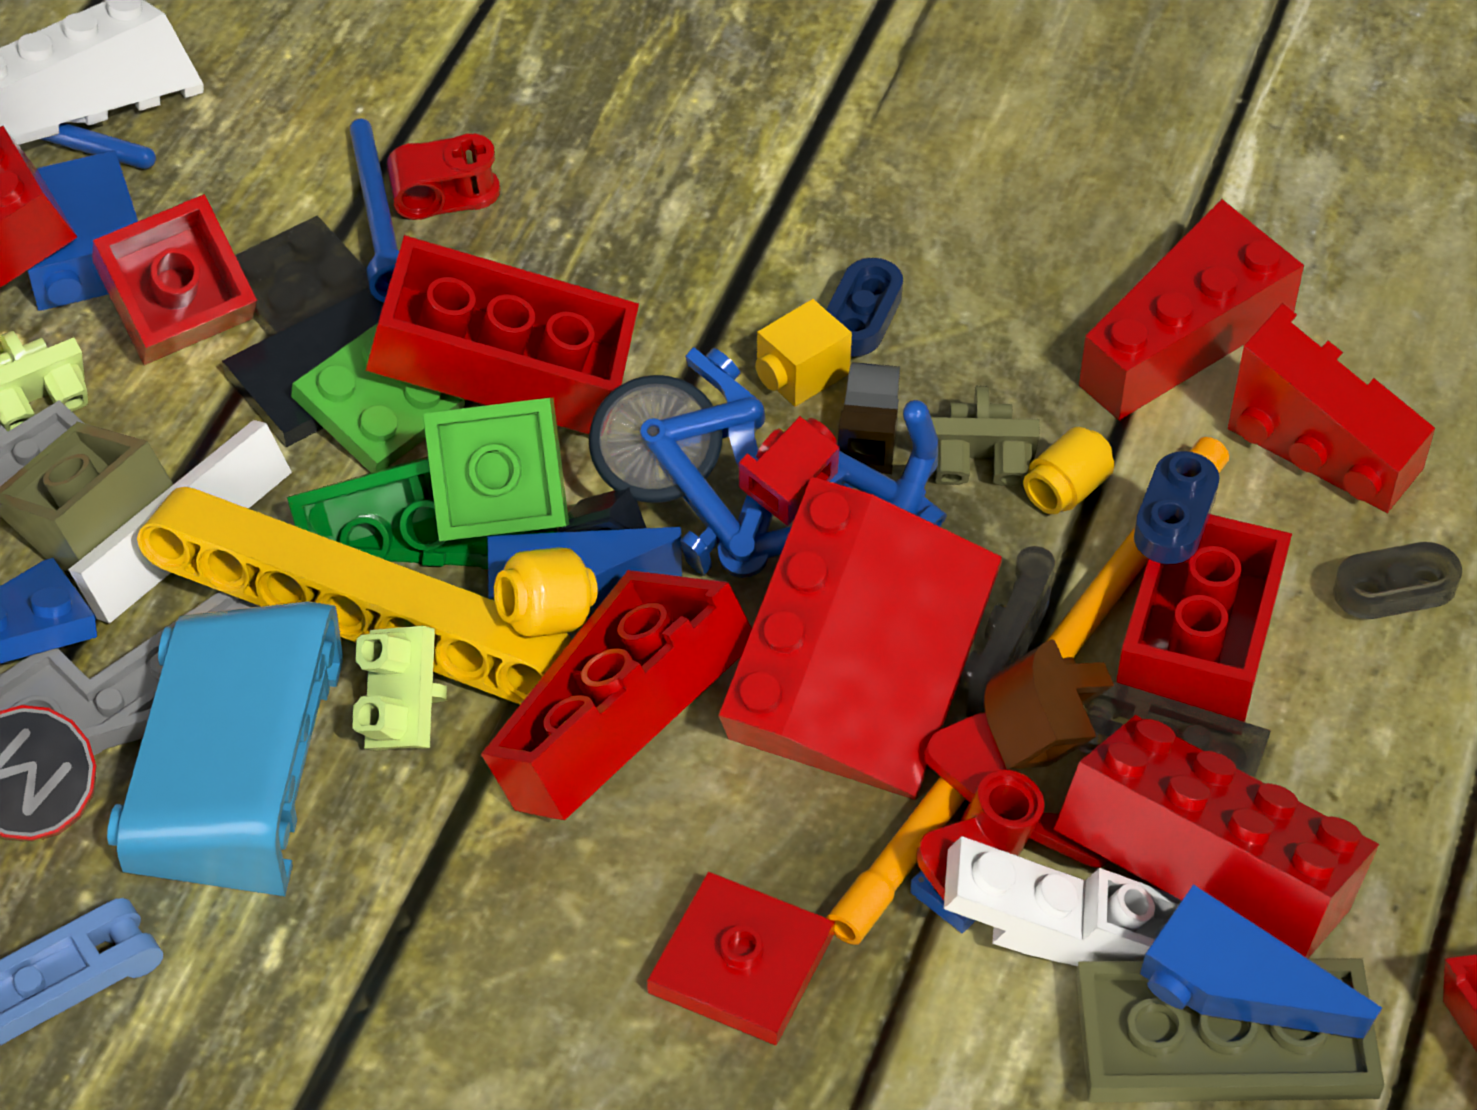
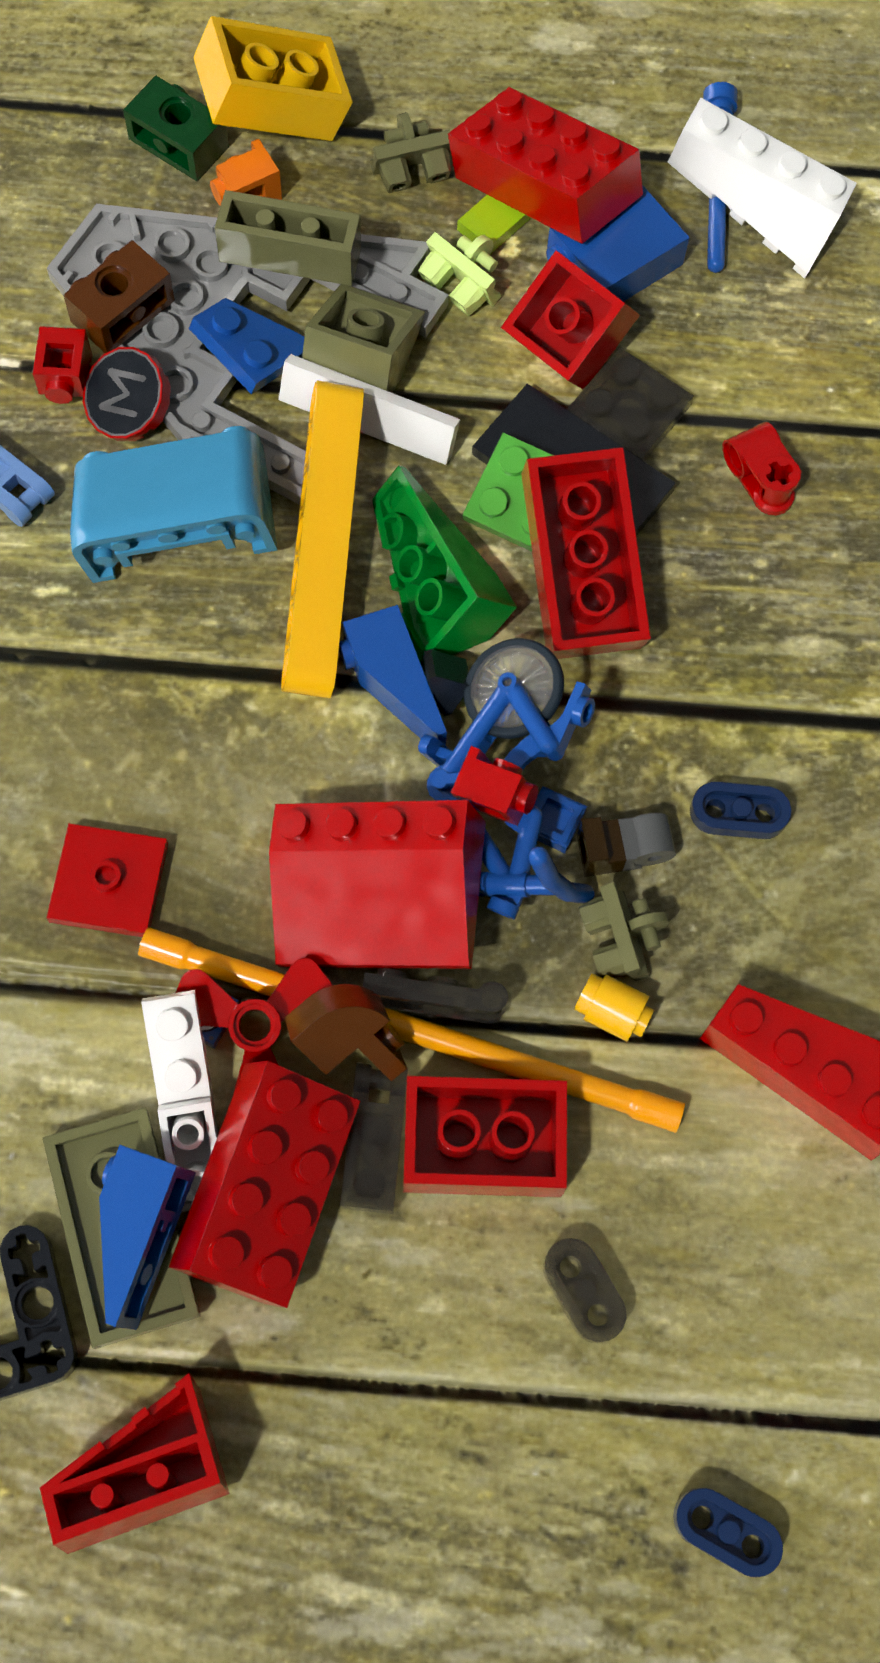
camera: 70 degrees right, 20 degrees up
blue piece [350,118,399,302] -> none
yellowish green hips [352,626,447,751] -> none
bright green plate [423,398,569,541] -> none
red wedge [481,570,752,821] -> none
yellow head [494,547,598,637] -> none
yellow brick [755,299,852,407] -> none
dark blue plate [1134,451,1220,564] -> none
red wedge [1227,303,1435,514] -> none

